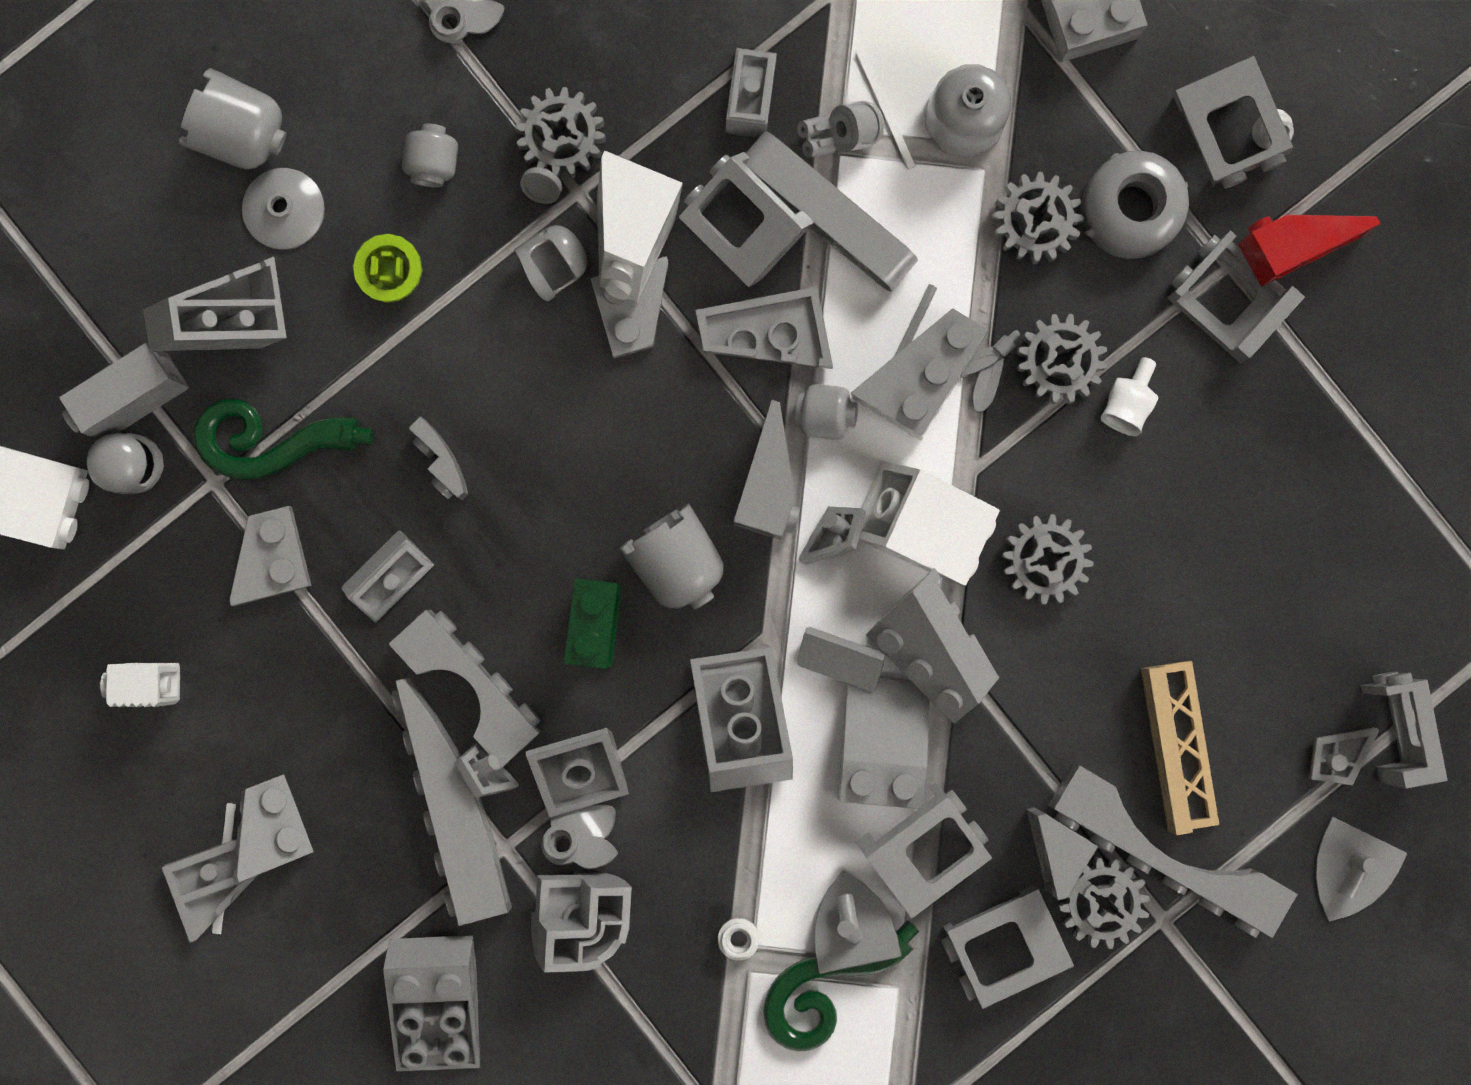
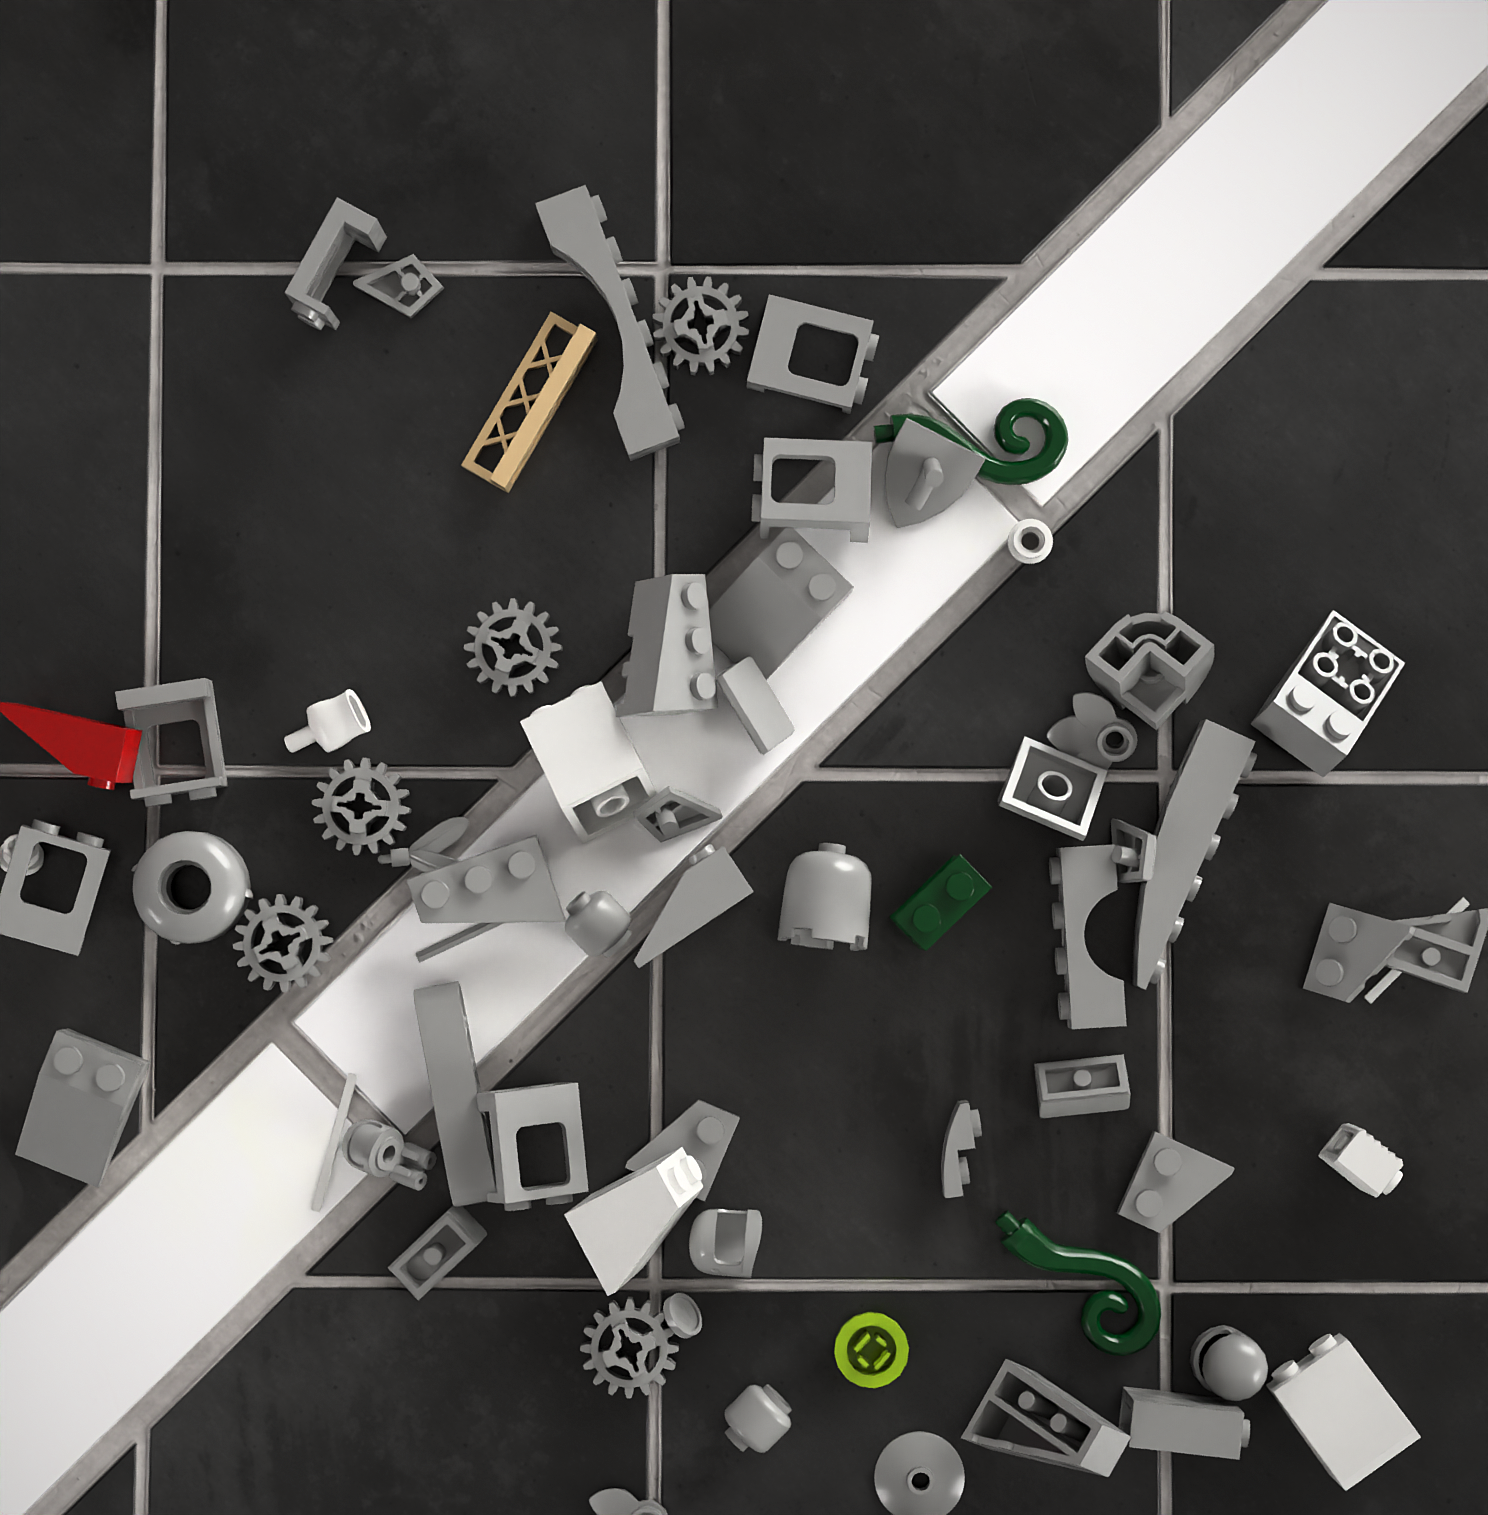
camera: 135 degrees left, 0 degrees up
light grey slope [690,647,793,792] -> none
light grey wing [696,287,833,369] -> none
light grey cylinder [925,64,1011,158] -> none
light grey slope [1026,807,1098,900] -> none
light grey shield [1315,817,1407,922] -> none

